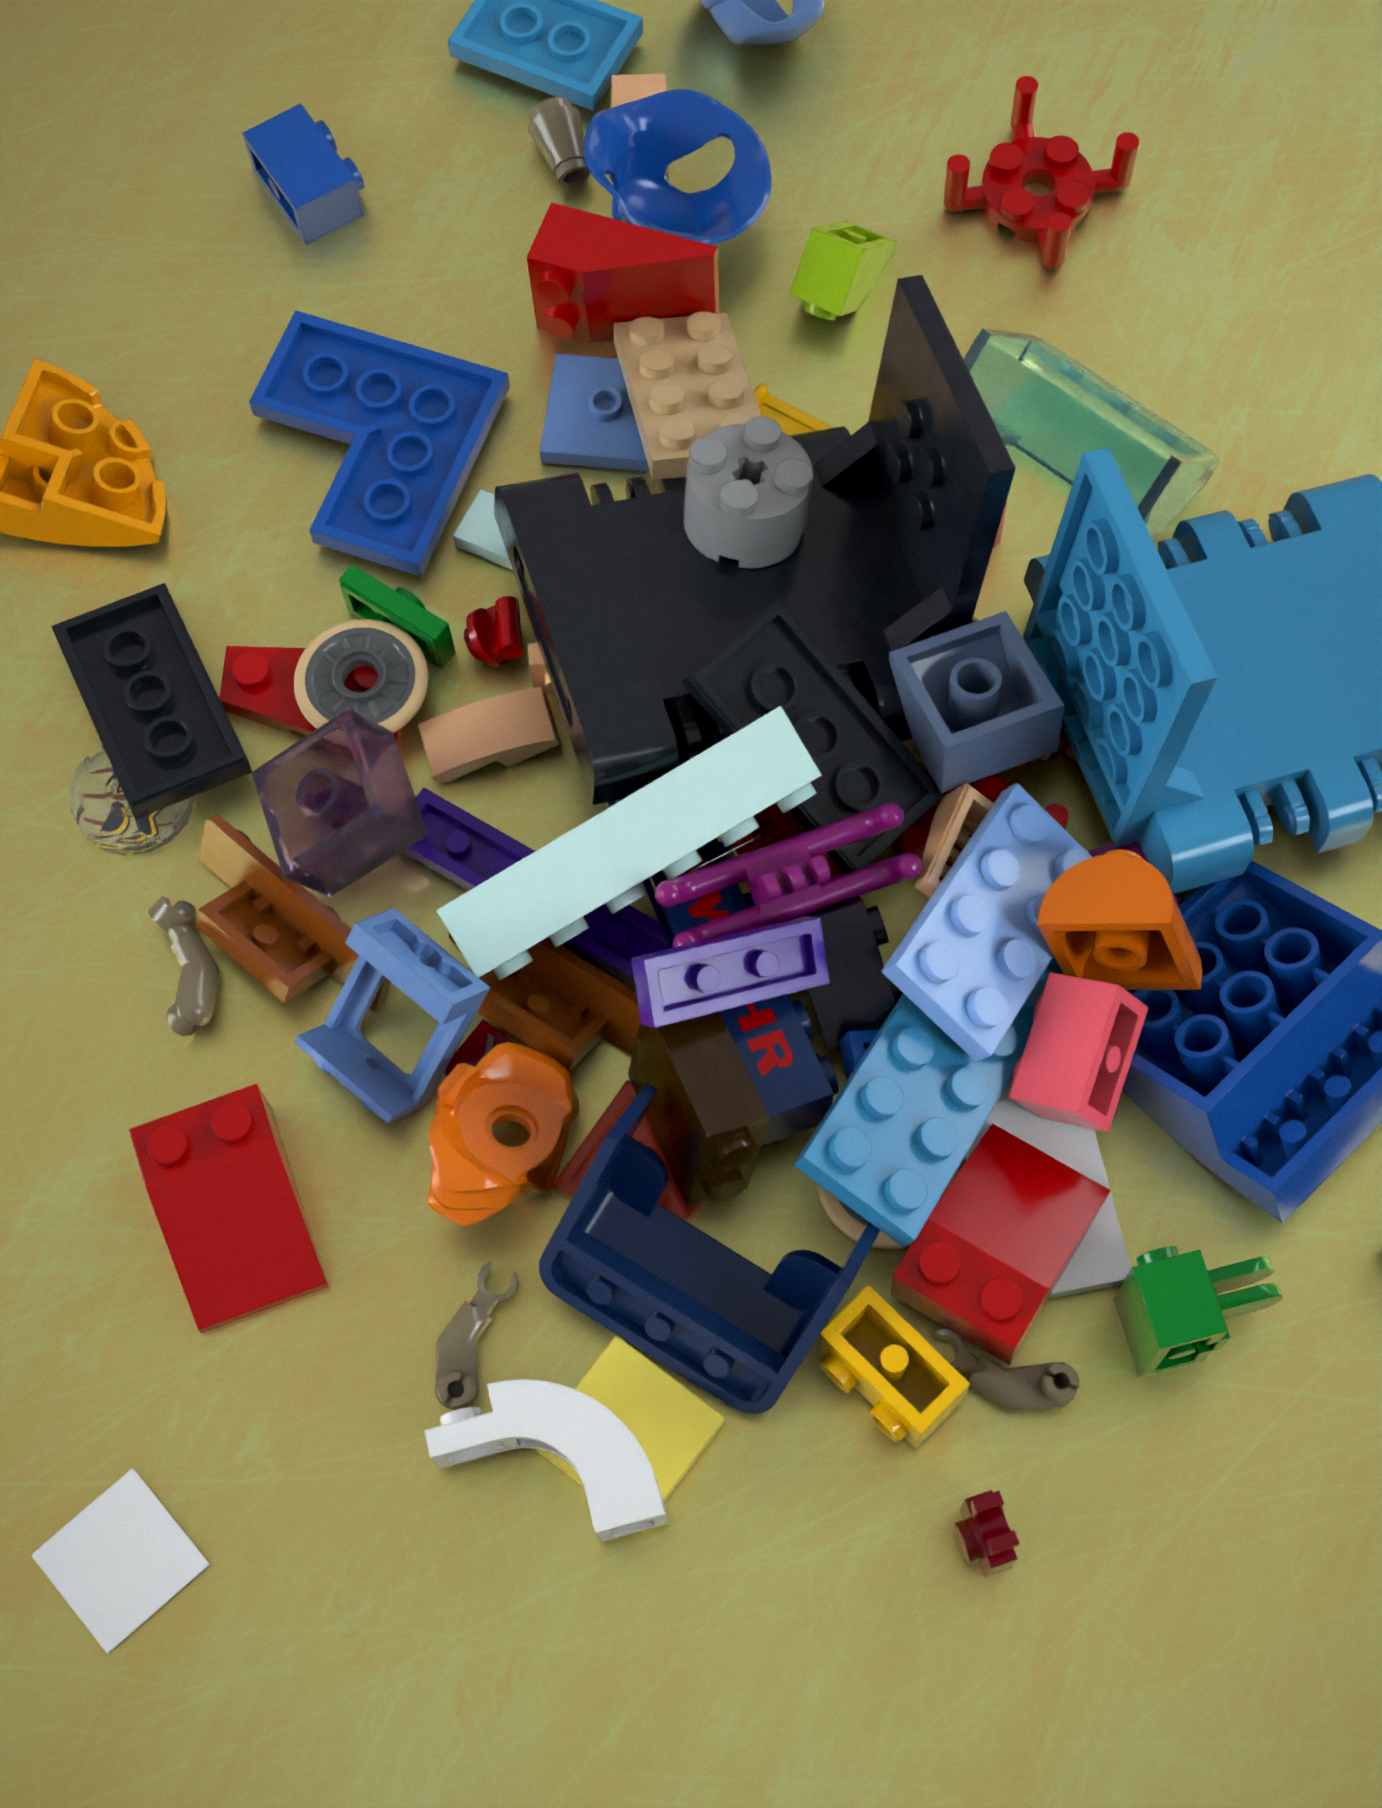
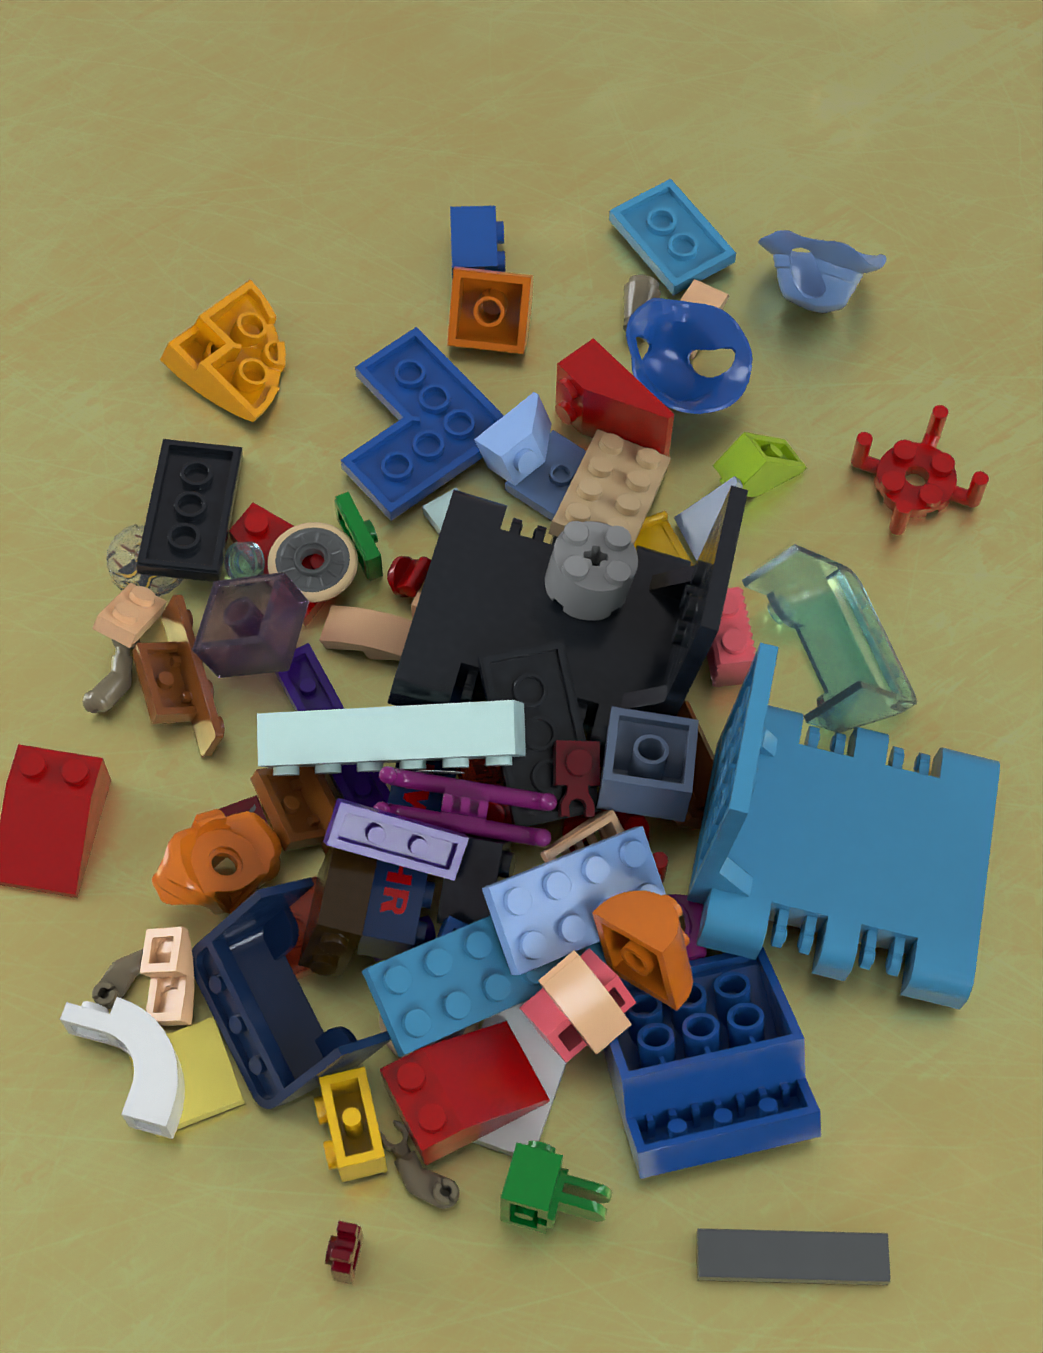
camera: 25 degrees right, 5 degrees down
medium blue window [294,908,490,1124] -> none
none -> light nougat plate [93,583,167,648]
none -> light nougat slope [140,927,194,1026]
none -> clear light blue tile [224,541,265,583]
none -> orange brick [447,266,533,354]
none -> light blue slope [474,392,552,486]
none -> light nougat slope [538,950,632,1055]
none -> dark red plate [553,740,600,818]
none -> tile [674,476,743,561]

